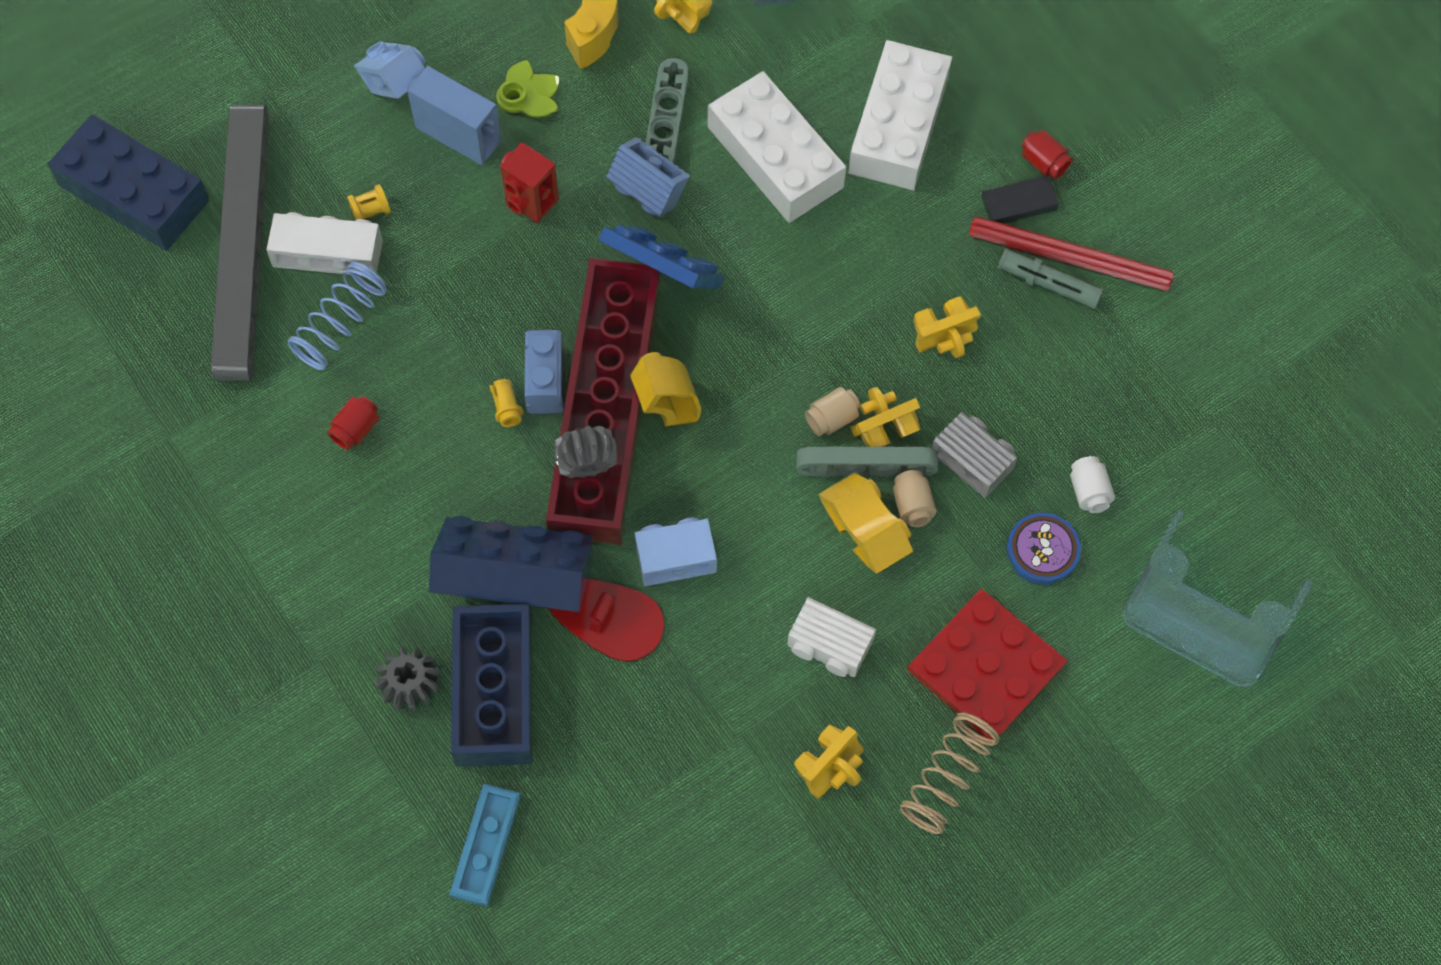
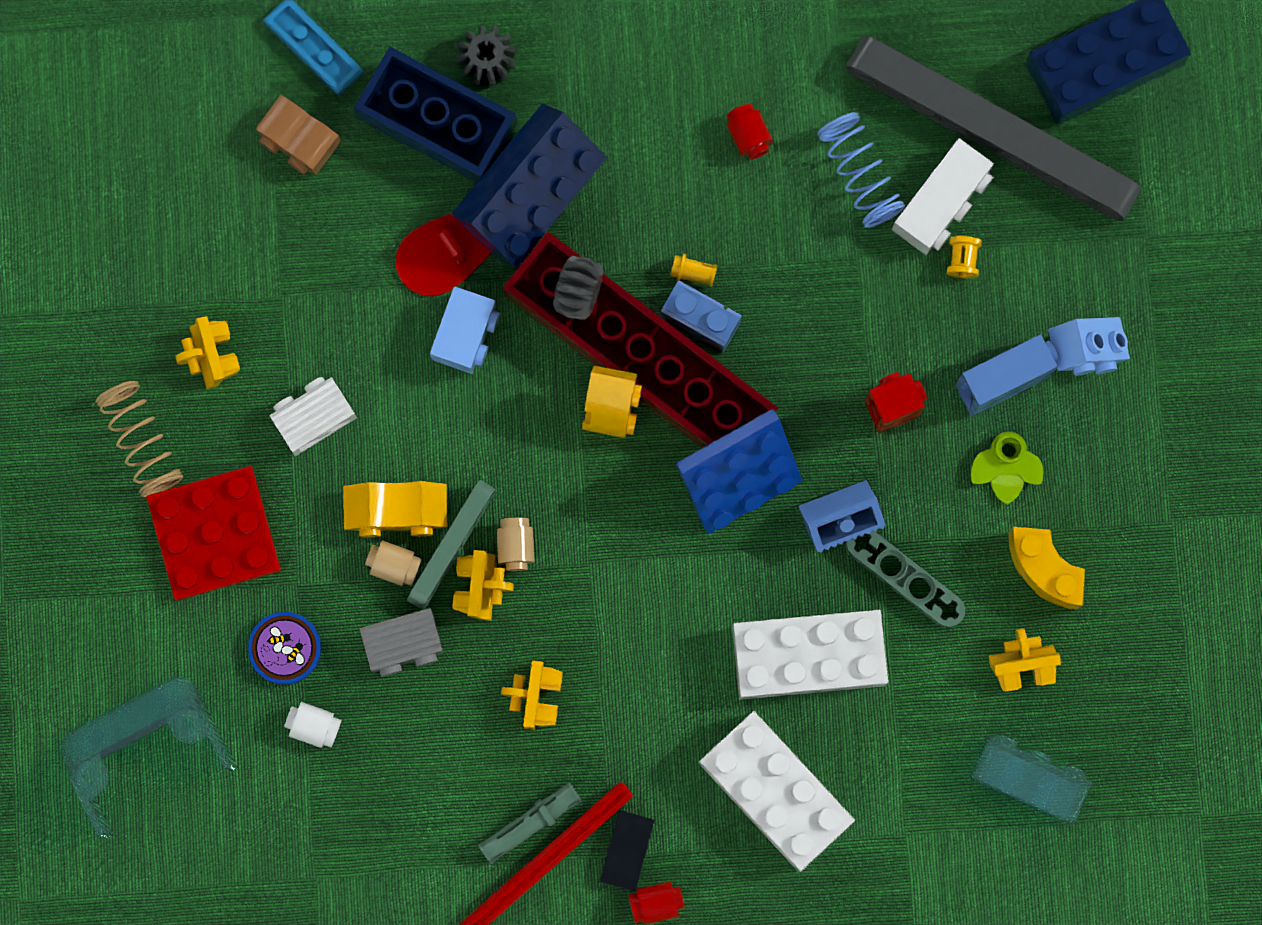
camera: 120 degrees right, 15 degrees up
none -> medium nougat brick [255,95,341,175]

